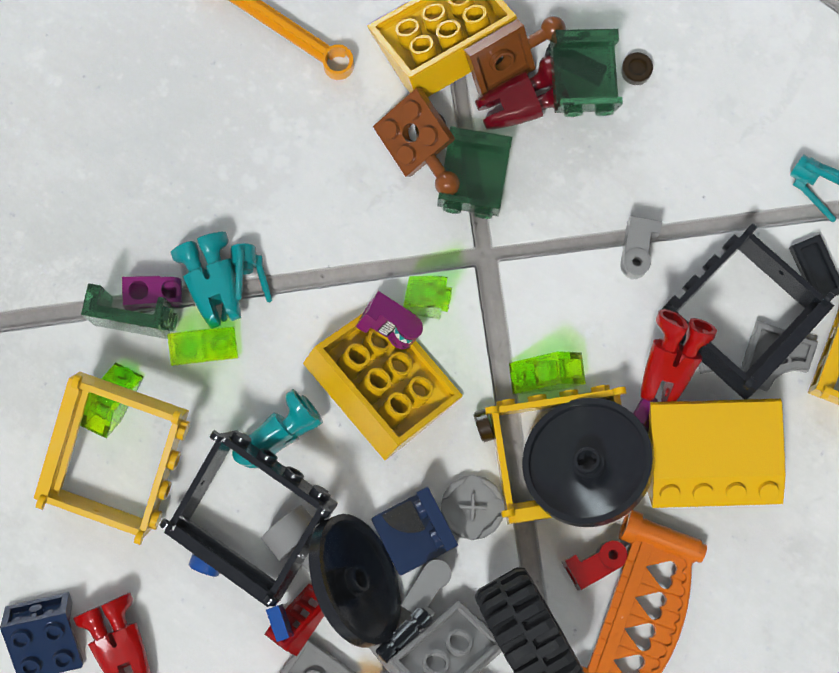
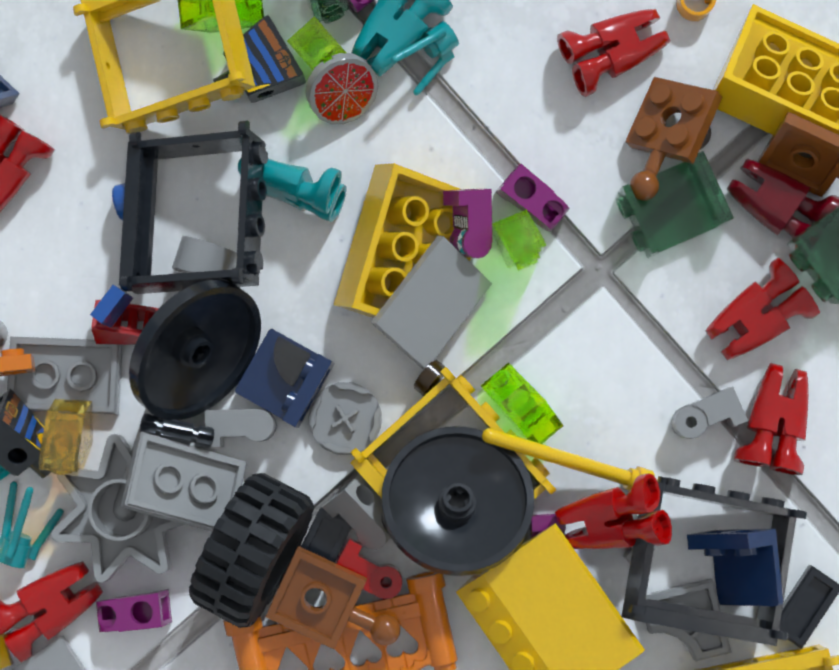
camera: 60 degrees right, 5 degrees up
none -> torso [212,15,306,103]
none -> dark orange plate [265,546,400,649]
none -> black tile [301,507,352,591]
none -> tile [305,53,378,124]
none -> light grey leg [322,474,391,550]
none -> light grey tile [371,236,492,369]
none -> yellow piece [482,428,655,492]
none -> magenta leg [495,164,570,232]
none -> red piece [557,9,671,97]
none -> dark blue bracket [687,529,783,606]
none -> red piece [705,258,820,360]
none -> red piece [733,363,809,475]

